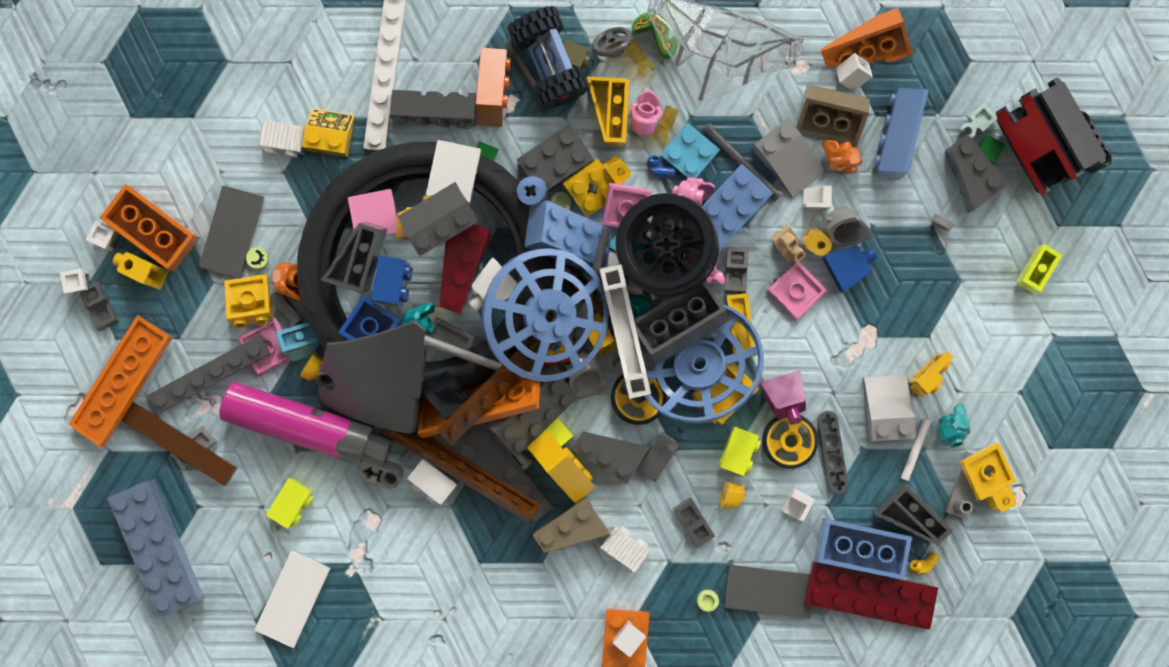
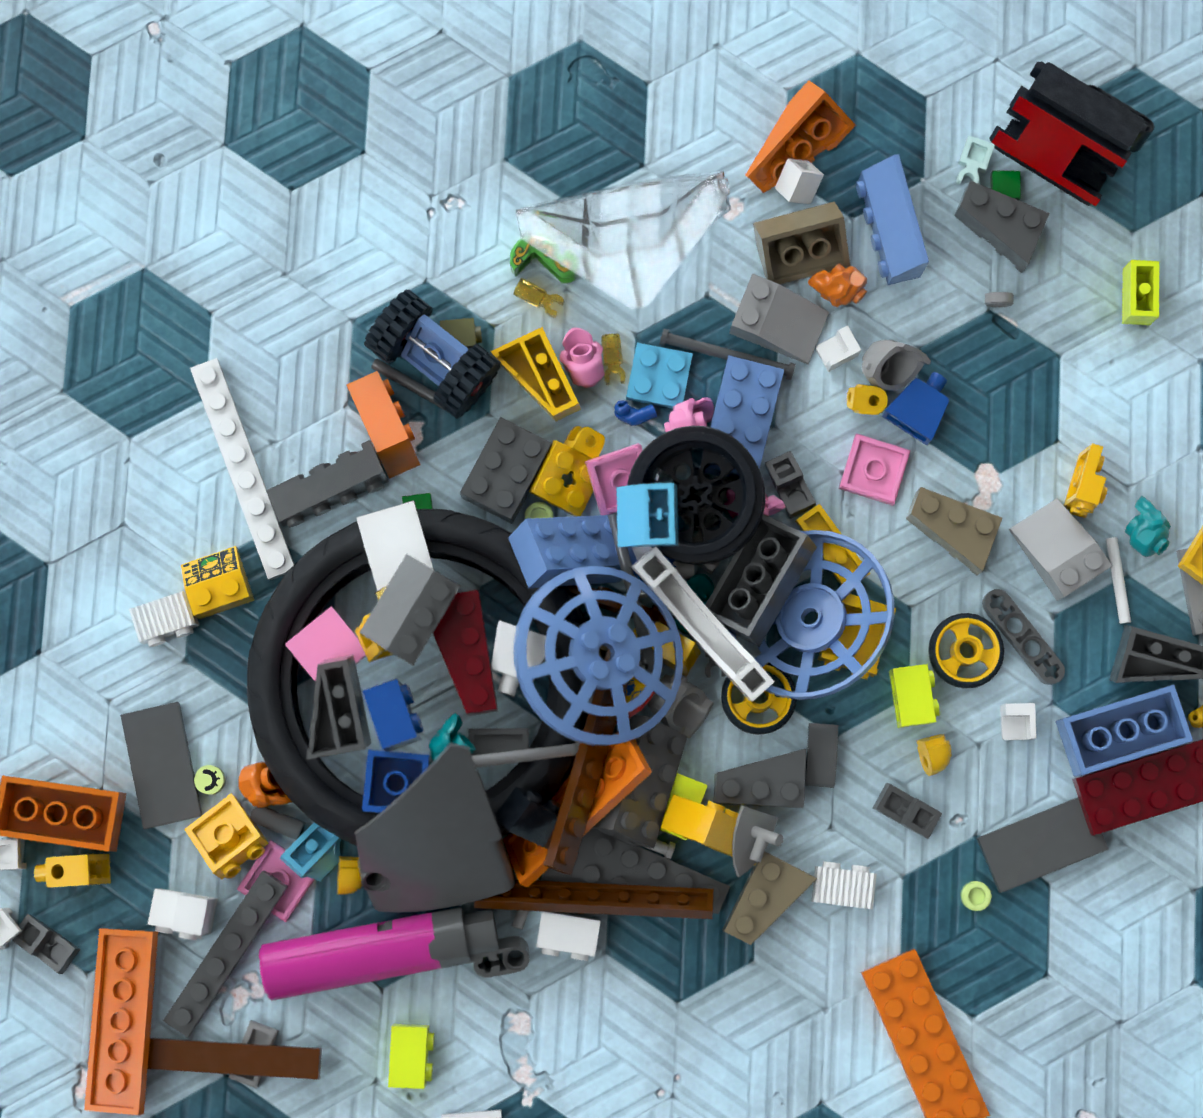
camera: 25 degrees left, 5 degrees down
medium blue piece [517,176,547,205] -> none
dark grey piece [592,27,632,58] -> none
white panel [612,620,646,657] -> none
torso [761,371,806,425] -> none
tan hips [771,224,806,263] -> none
none -> white brick [148,888,218,940]
none -> medium azure slope [617,483,678,547]
none -> light grey shield [732,805,783,877]
none -> dark tan wedge [906,487,1002,576]

